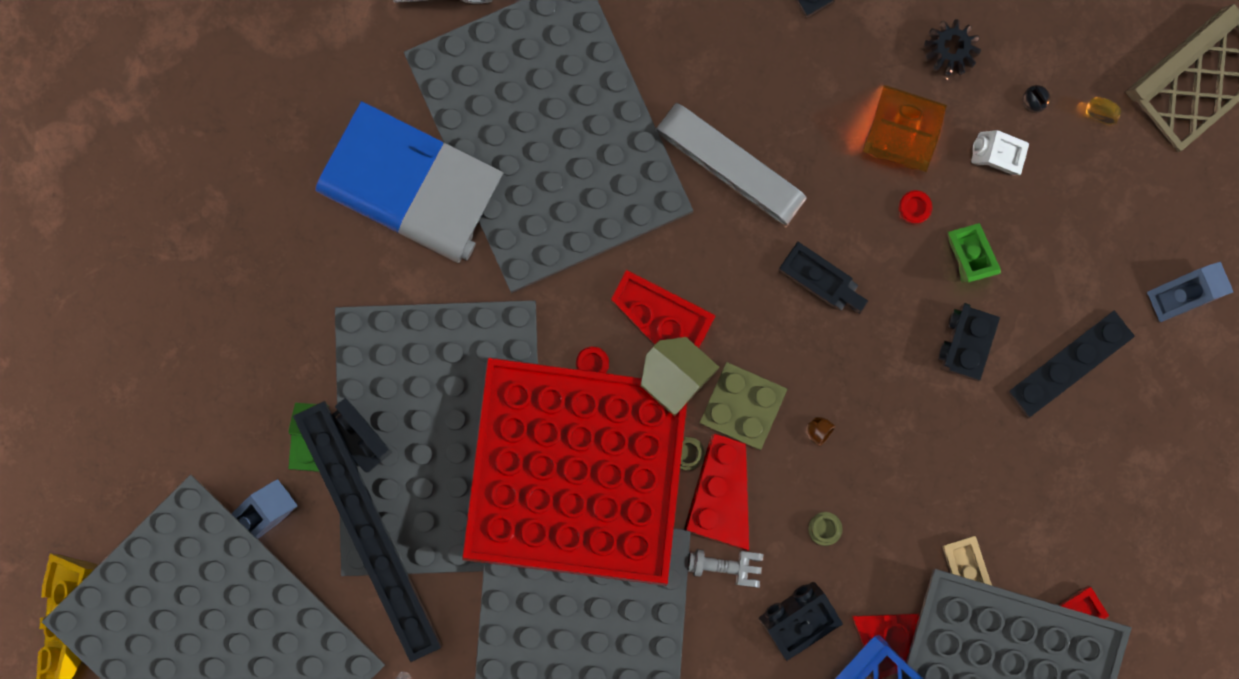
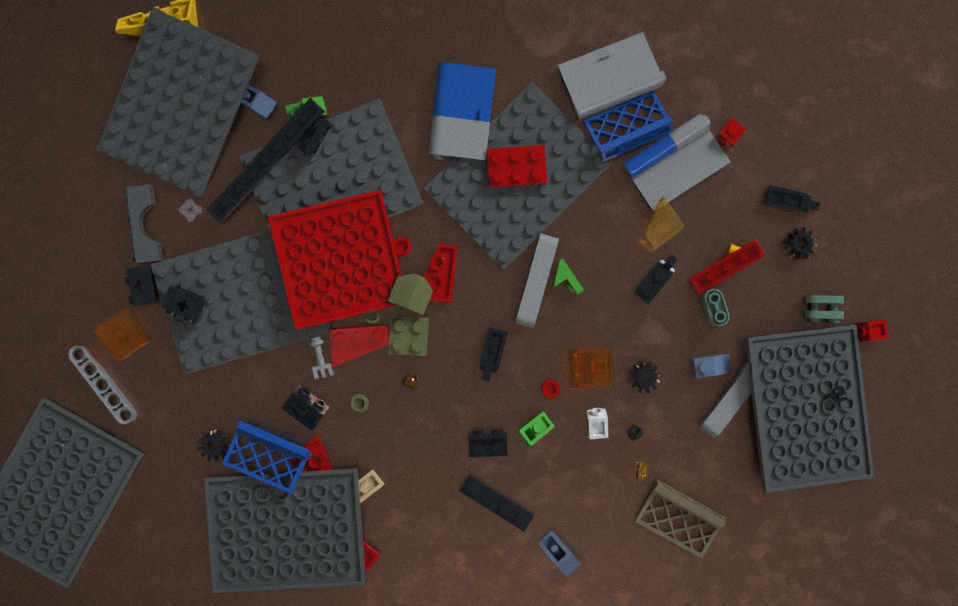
camera: 70 degrees right, 5 degrees up
none -> red plate [487,145,548,188]
none -> bright green slope [553,258,584,295]

